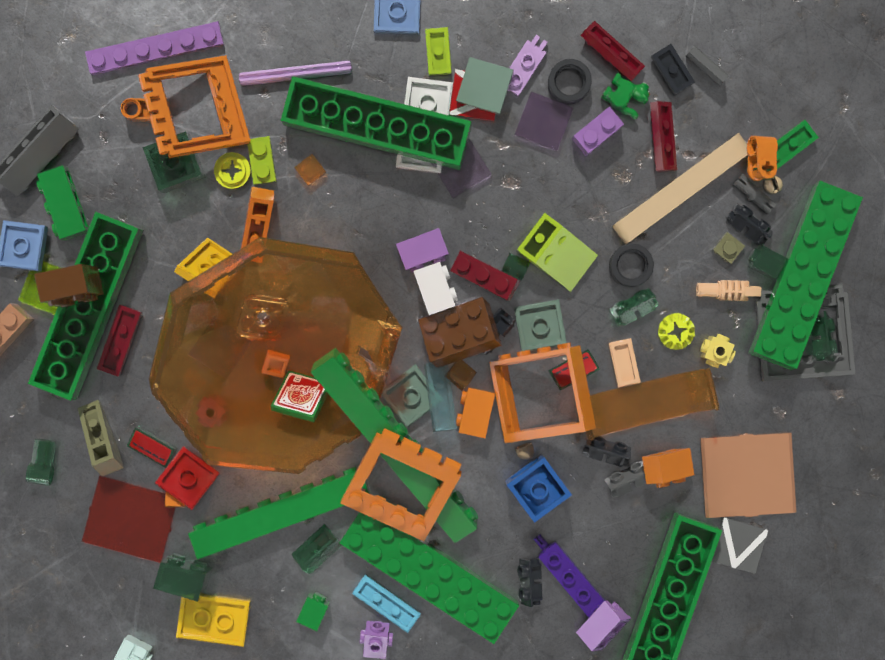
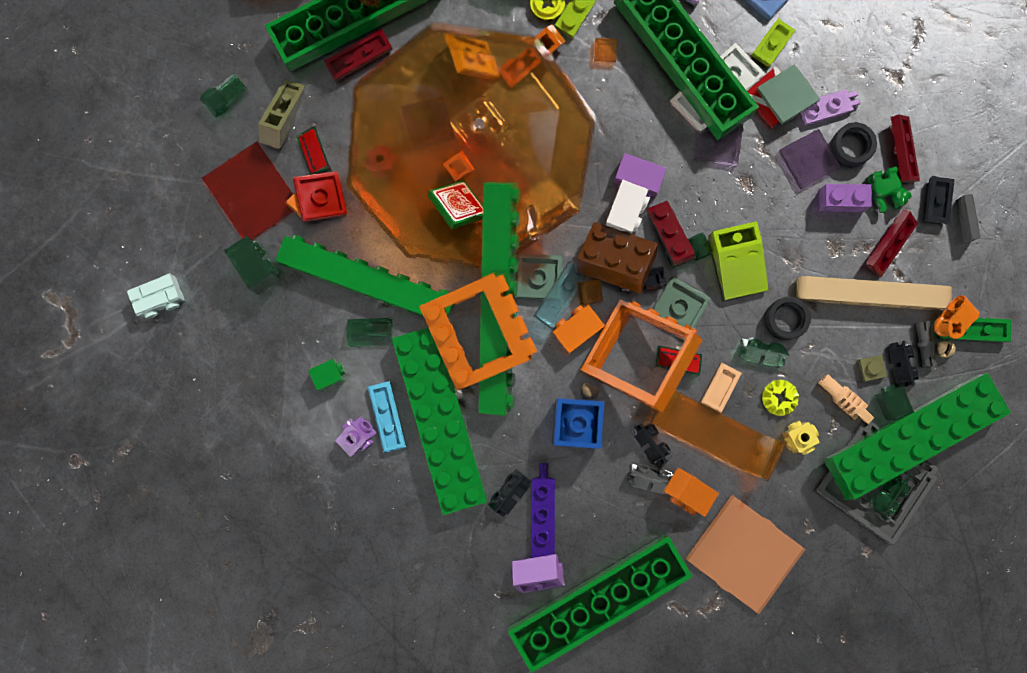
camera: 40 degrees right, 5 degrees down
yellow tile [176,591,251,647] -> none
dark grey tile [712,517,768,574] -> none

